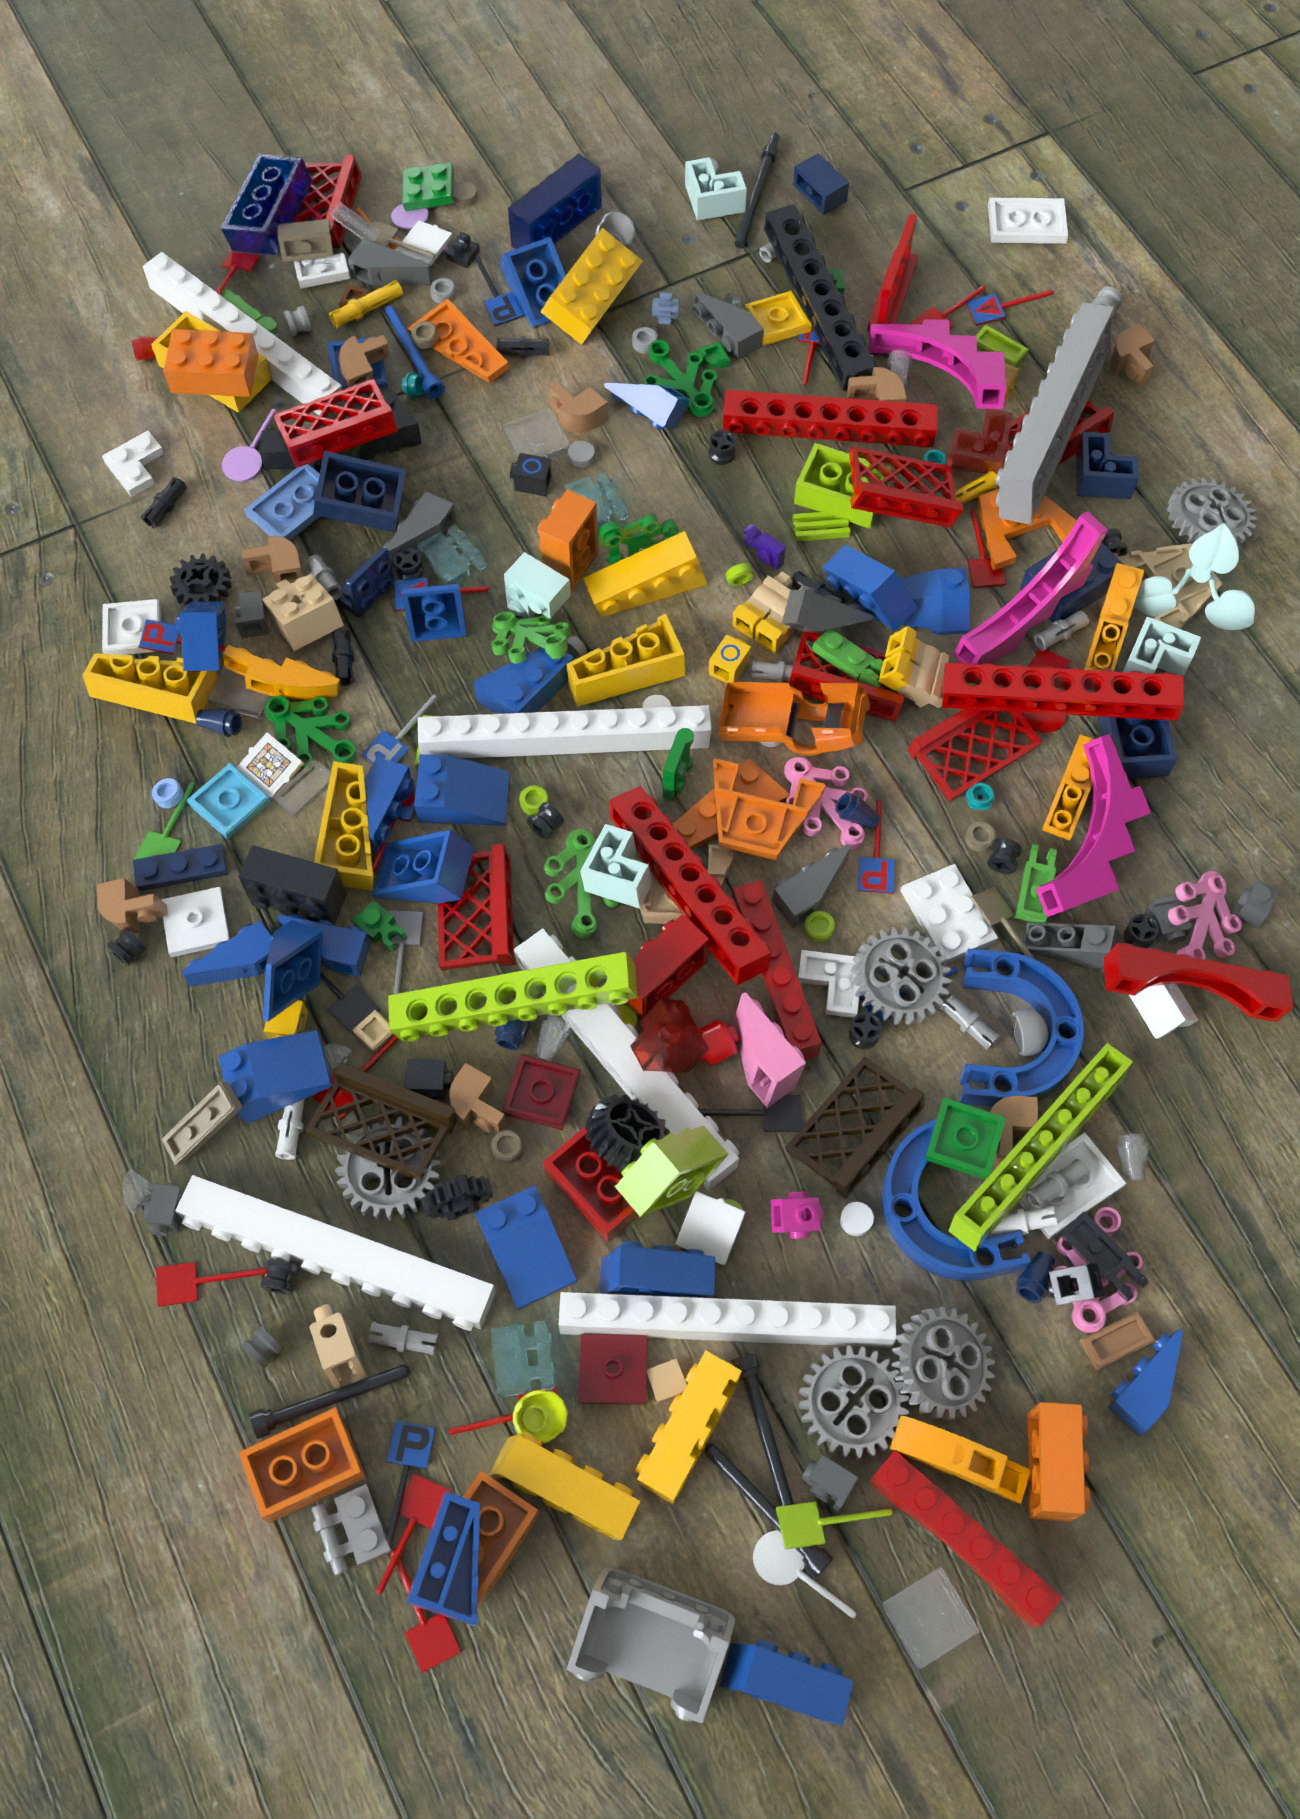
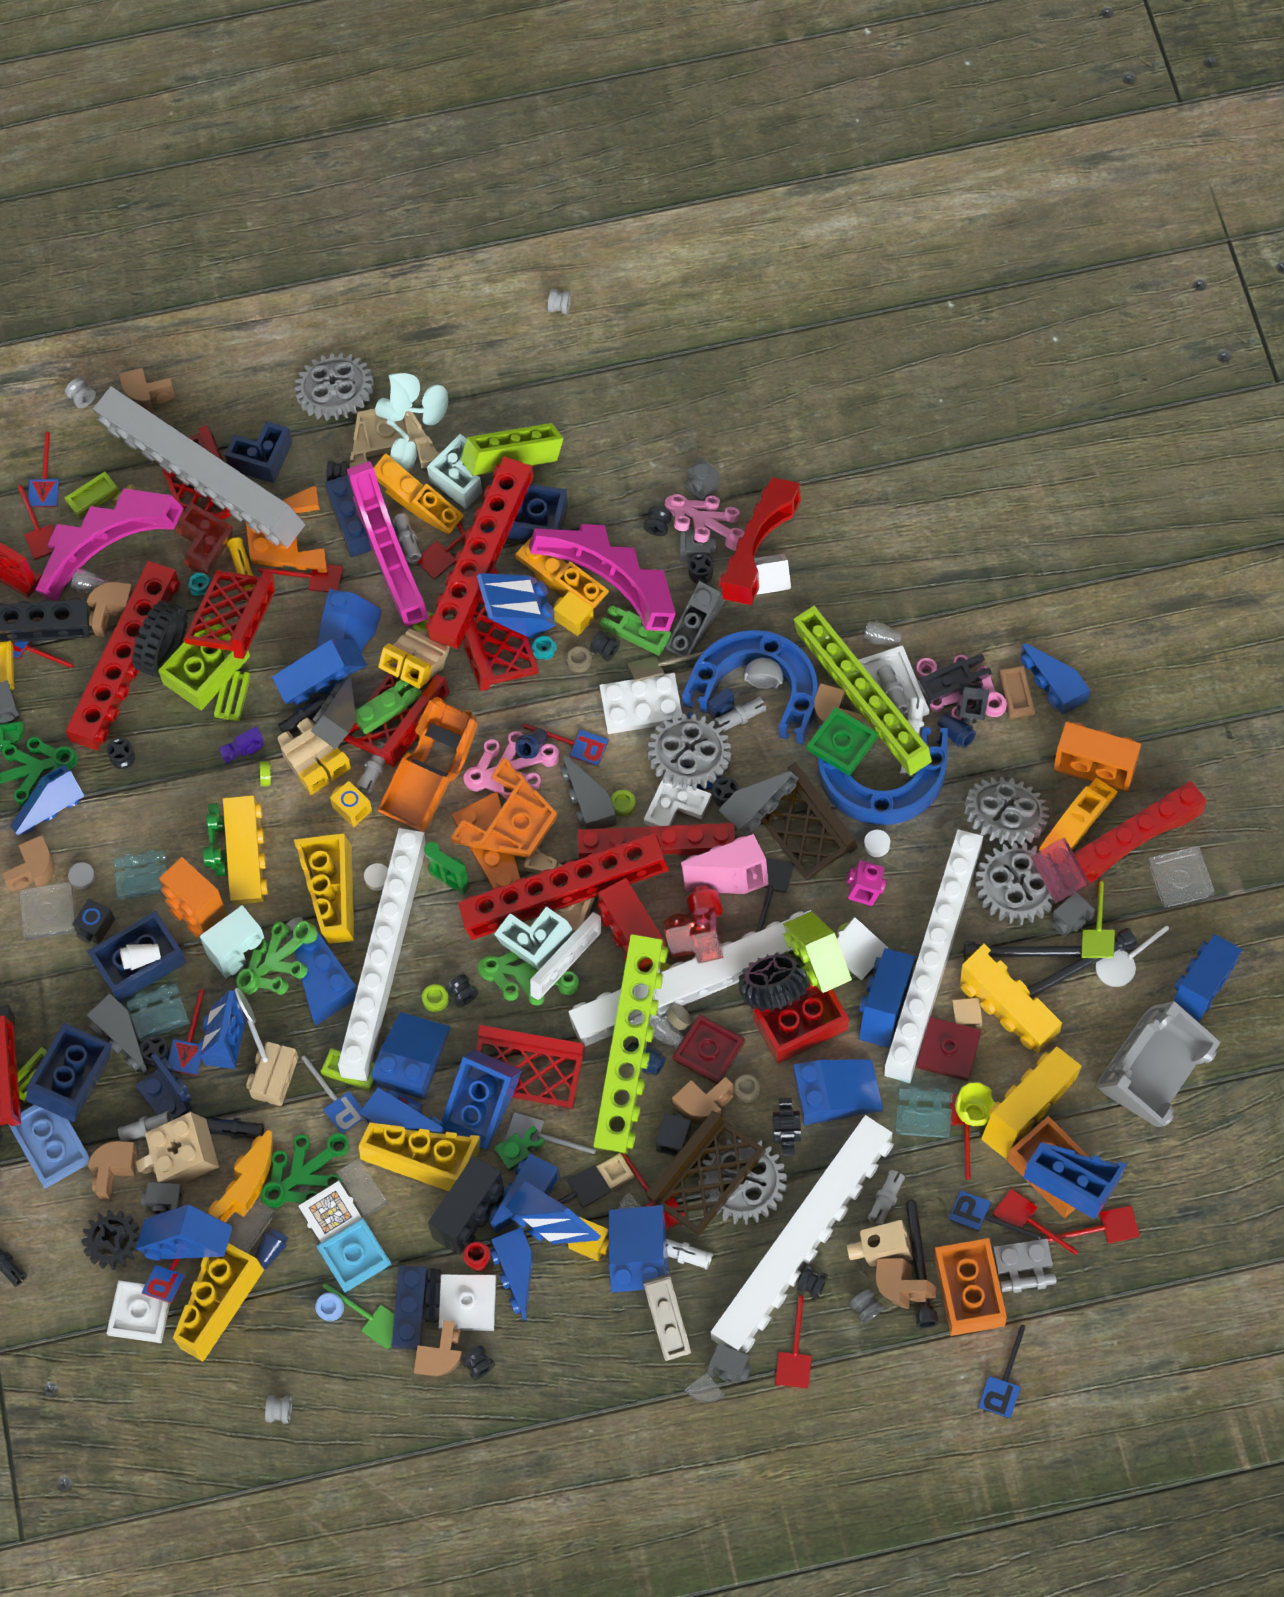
camera: 70 degrees left, 0 degrees up
none -> dark blue brick [87,911,187,1002]
none -> white cone [120,944,161,971]
none -> black tyre [132,600,188,678]
none -> white piece [235,987,268,1062]
none -> tan brick [247,1042,299,1106]
none -> light grey wheel [265,1394,292,1424]
none -> black axle [424,1268,442,1323]
none -> lime brick [461,423,564,476]
none -> red cone [463,1242,490,1272]
none -> blue slope [477,573,556,639]
none -> white tile [530,912,601,1000]
none -> yellow brick [553,591,594,636]
none -> black wheel [643,506,672,536]
none -> dark tan tile [666,1003,692,1030]
none -> dark blue plate [708,687,734,719]
none -> dark grey slope [718,771,799,835]
none -> medium nougat brick [876,1259,937,1309]
none -> piece [978,1324,1025,1419]
none -> clear pink plate [1031,838,1090,903]

